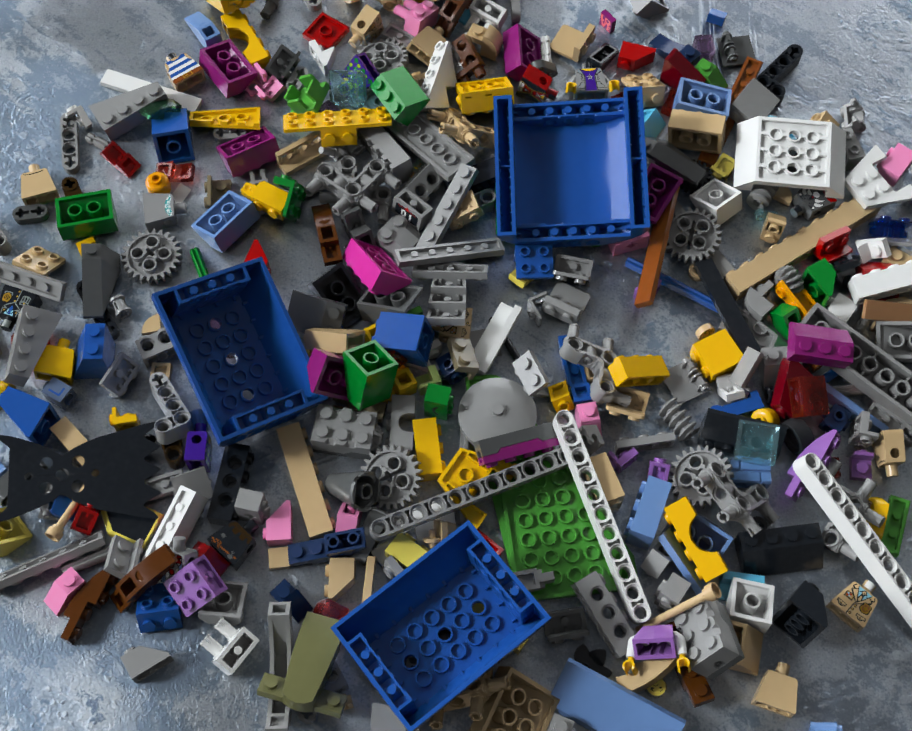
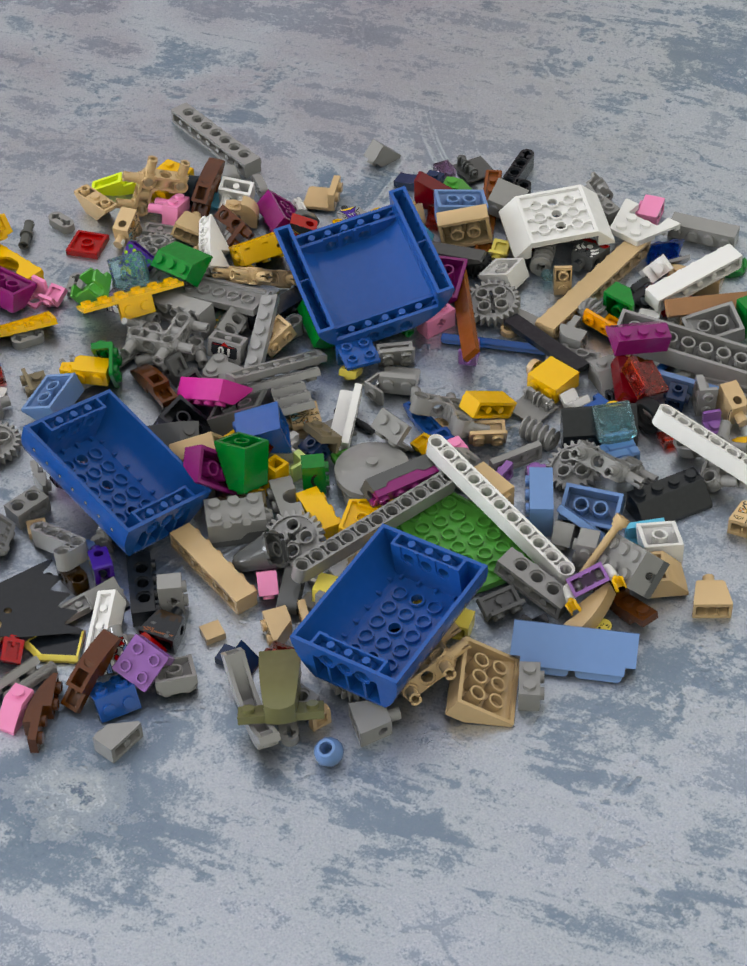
camera: 15 degrees left, 20 degrees down
light grey bracket [103,535,144,579] -> none
yellow bracket [109,407,141,432] -> none
tan tile [142,314,161,336] -> none
white brick [200,617,260,676] -> none
magenta slope [216,126,280,178] -> none
bright pink slope [263,500,293,547] -> none
dark grey bracket [264,44,301,82] -> none
tan fence [275,131,326,176] -> none
dark blue slope [288,527,367,566] -> none
white slope [309,39,336,77] -> none
black slope [586,43,619,71] -> none
tile [599,9,616,34] -> none
red slope [617,41,656,71] -> none
yellow arch [663,496,729,582] -> none
blue slope [706,8,728,27] -> none
light grey hinge [729,347,769,392] -> none
green slope [769,303,802,342] -> none
black slope [772,580,828,648] -> none
tan tile [773,186,792,207] -> none
medium lavender slope [784,429,841,502] -> none
red bracket [813,226,853,263] -> none

